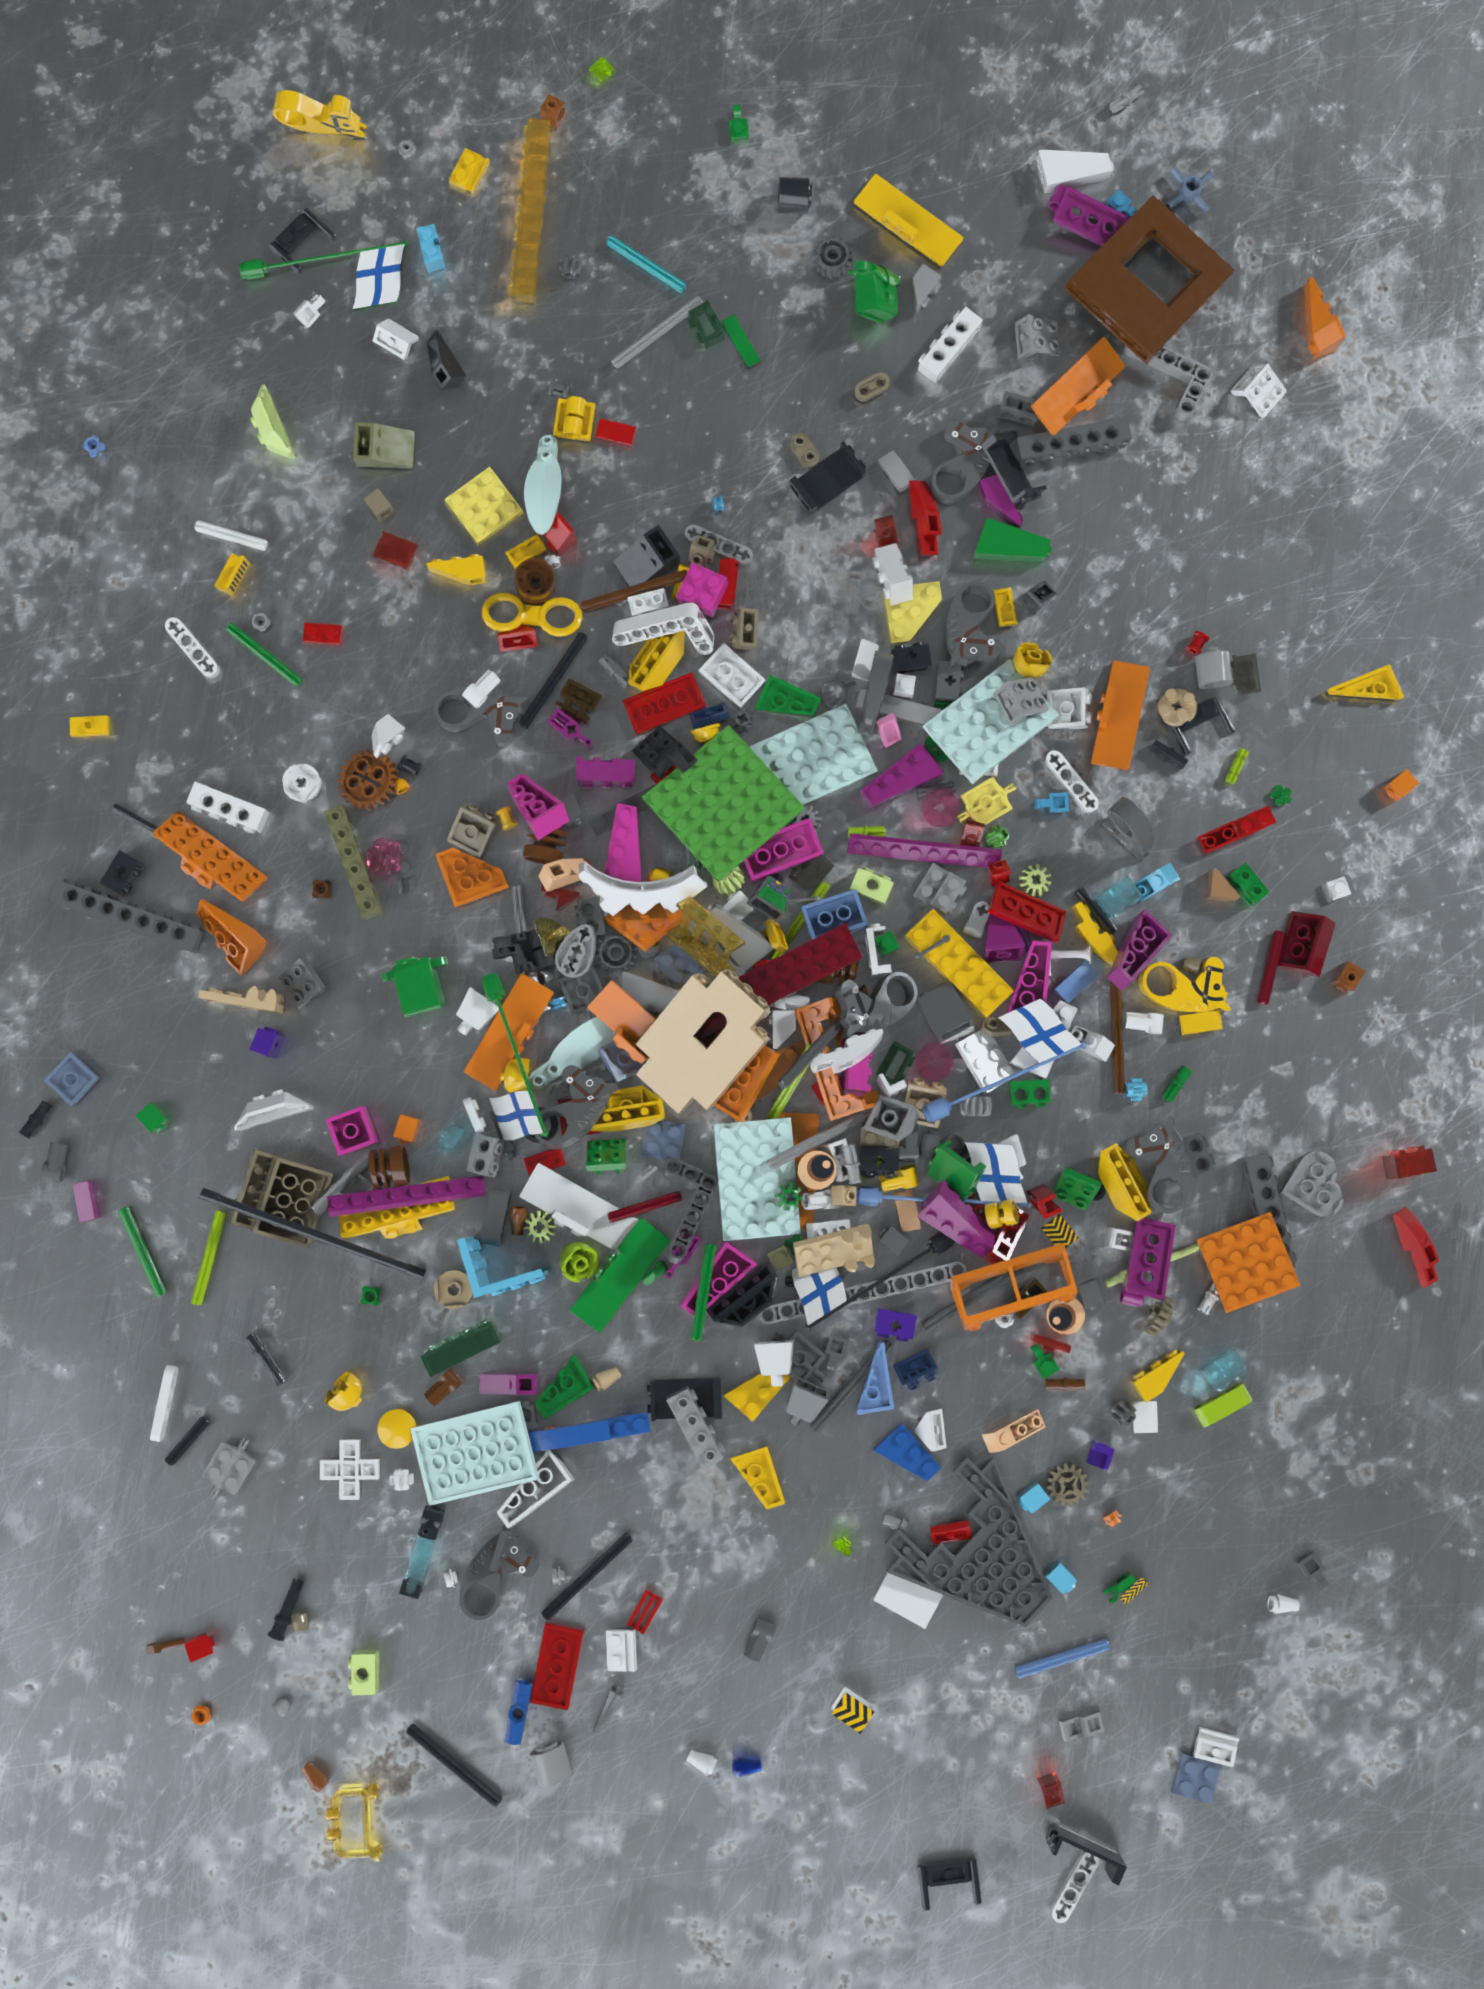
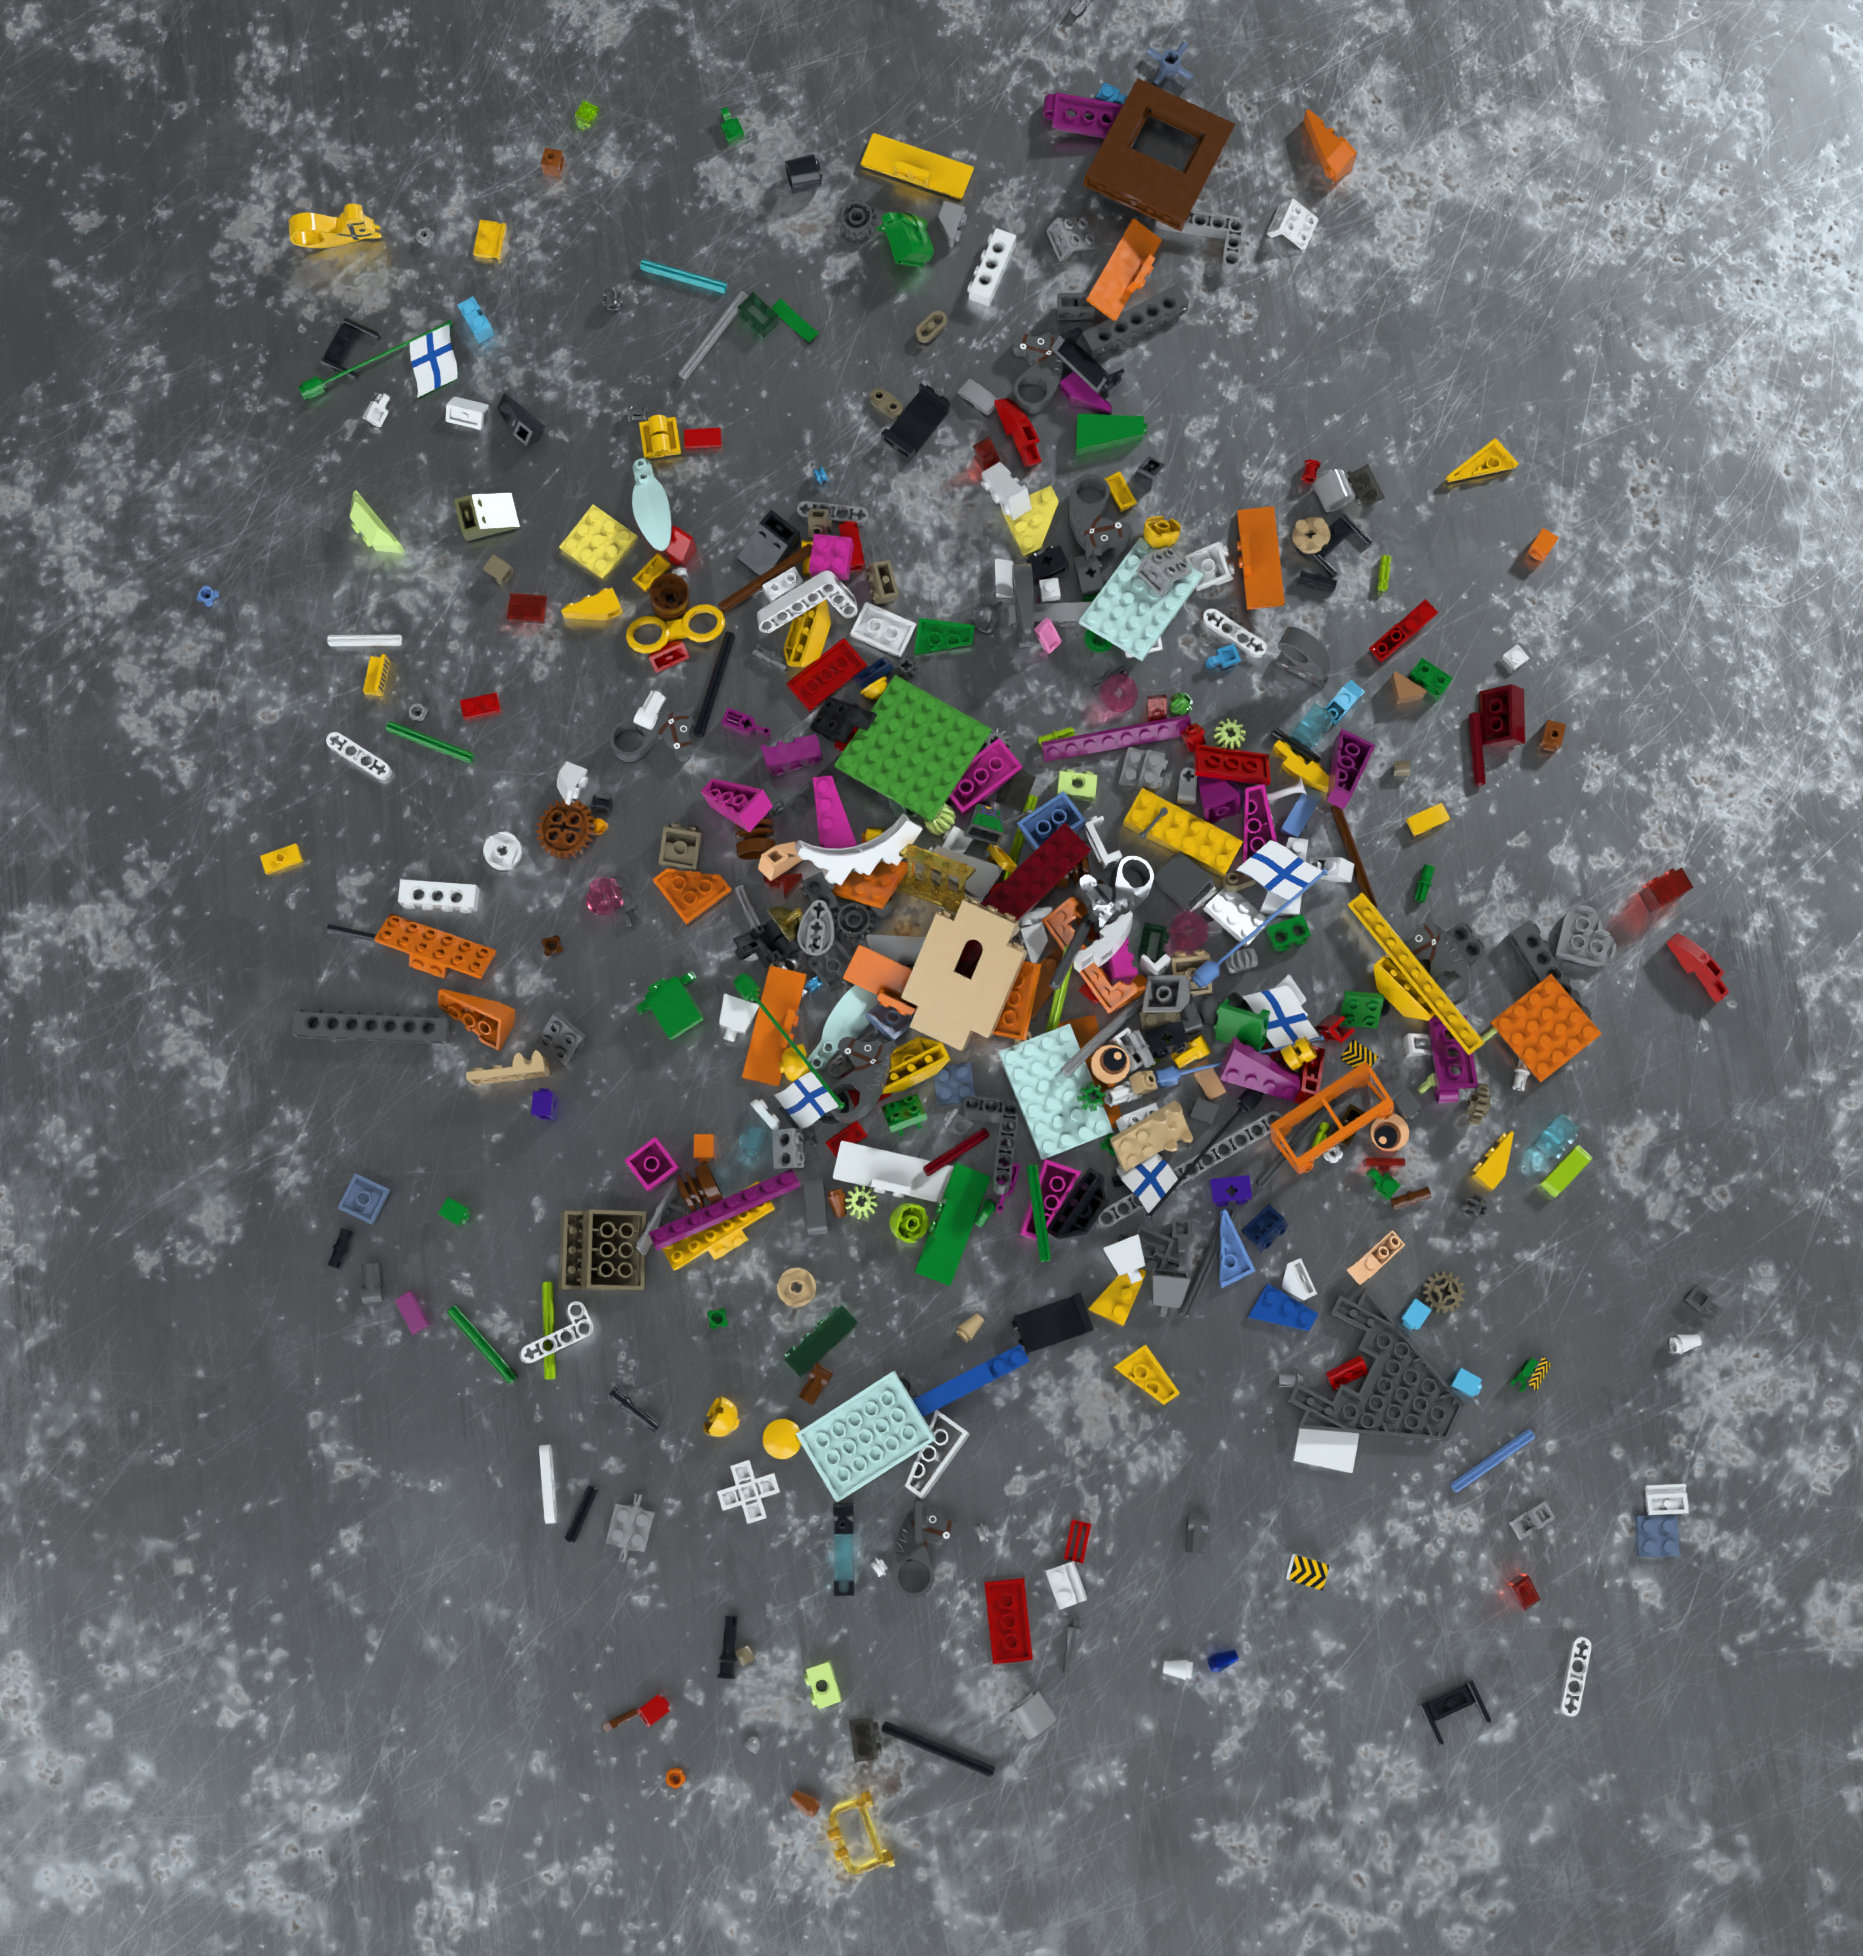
camera: 15 degrees left, 5 degrees down
black brick [99,850,144,897] -> none
black piece [199,1188,426,1280] -> none
white wedge [234,1090,314,1131] -> none
olive brick [324,804,384,921] -> none
white gear [389,1468,414,1491] -> none
medium azure bracket [457,1236,551,1298] -> none
magenta slope [479,1372,538,1395] -> none
yellow bush [495,806,518,831] -> none
blue piece [504,1680,532,1745] -> none
clear yellow brick [509,118,552,306] -> none
green wing [535,1355,595,1420] -> none
black axle [541,1532,633,1621] -> none
dark brown plate [554,678,602,724] -> none
sand blue plate [654,938,707,990] -> none
light grey brick [666,1385,725,1470] -> none
light aqua plate [749,704,878,805] -> none
olive brick [767,1244,793,1271] -> none
clear neon green plate [832,1536,853,1557] -> none
magenta wedge [860,743,944,809] -> none
green brick [874,930,900,958] -> none
light yellow plate [957,777,1016,829] -> none
white slope [1036,150,1114,194] -> none
black panel [1046,1823,1127,1886] -> none
dark purple panel [1086,1440,1115,1471] -> none
orange plate [1104,1510,1122,1527] -> none
white piece [1124,1012,1164,1034] -> none
medium azure gear [1125,1078,1147,1101] -> none
white sticker [1133,1401,1158,1433] -> none
yellow animal [1138,957,1231,1012] -> none
green plant [1270,785,1292,806] -> none
none -> white beam [519,1301,593,1364]
none -> clear smoke bracket [849,1717,882,1763]
none -> lime axle [1312,1122,1331,1159]
none -> yellow plate [1347,893,1485,1055]

